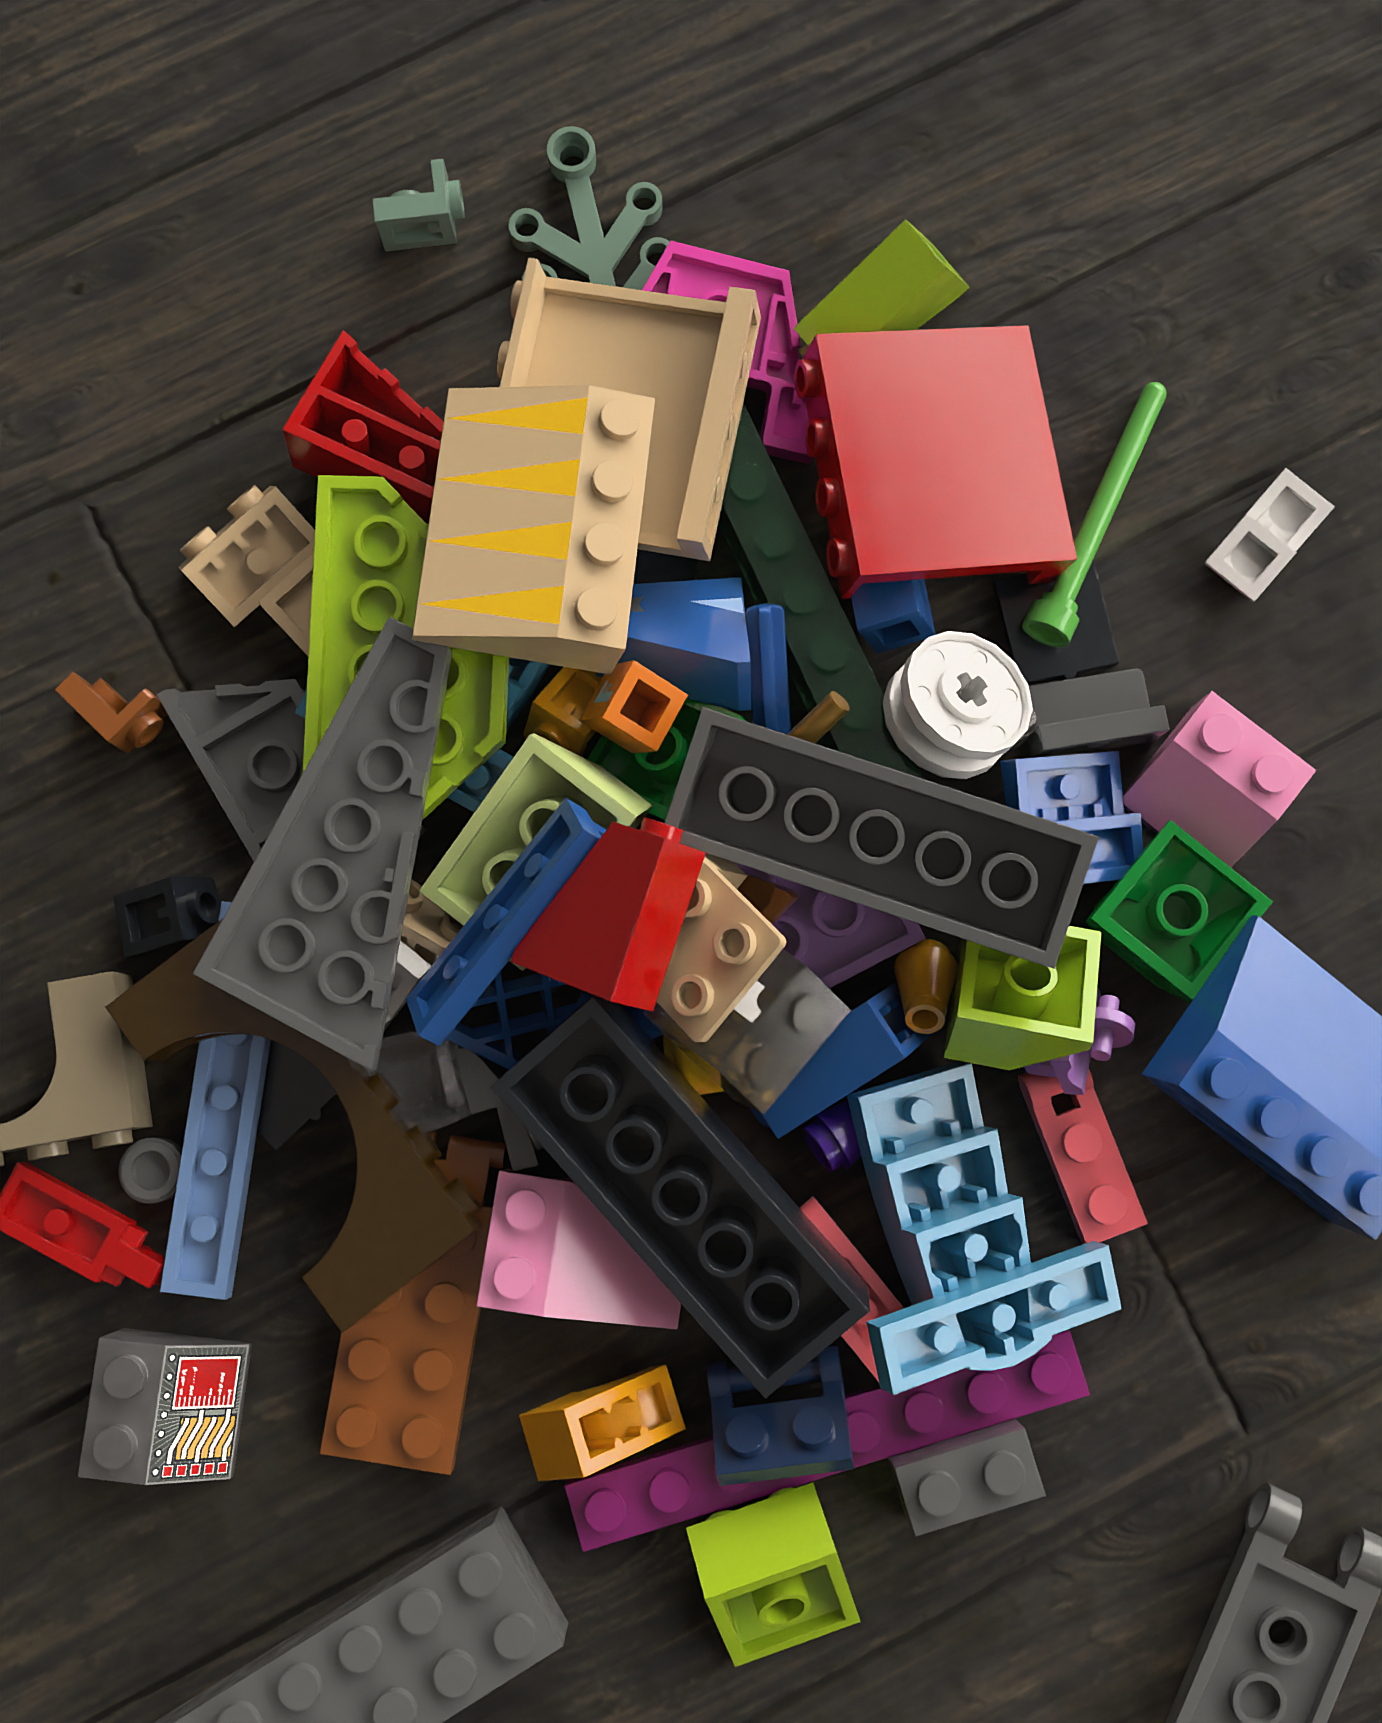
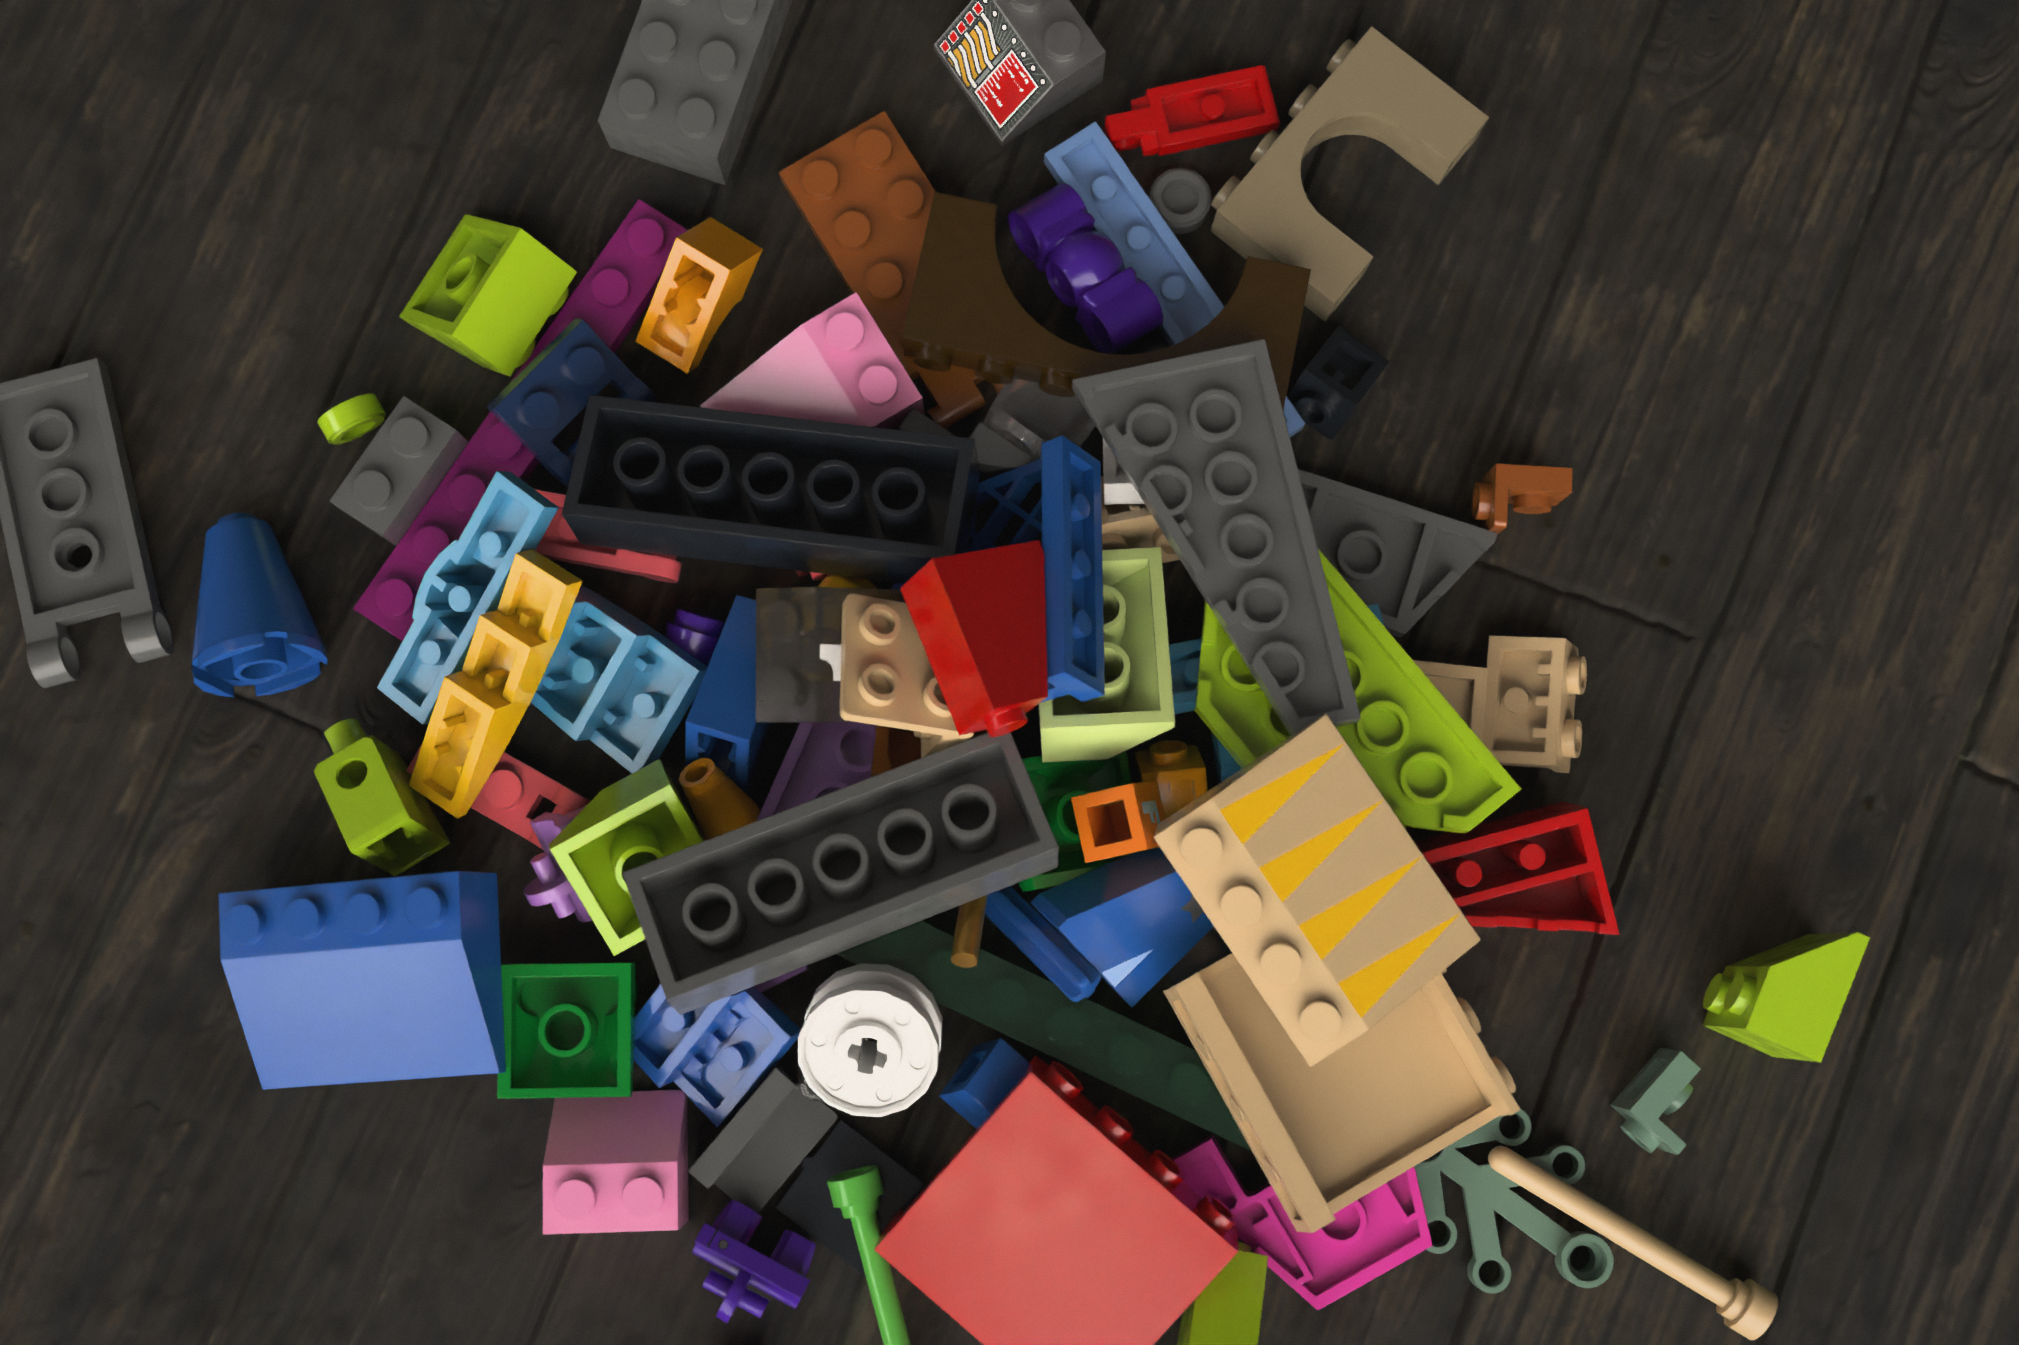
camera: 135 degrees right, 0 degrees up
none -> blue cone [191,513,328,697]
none -> lime torso [314,718,451,876]
none -> lime tile [317,393,386,445]
none -> yellow slope [409,549,583,819]
none -> dark purple hips [692,1200,816,1323]
none -> dark purple piece [1008,183,1164,354]
none -> tan piece [1488,1146,1778,1340]
none -> lime slope [1702,932,1870,1063]

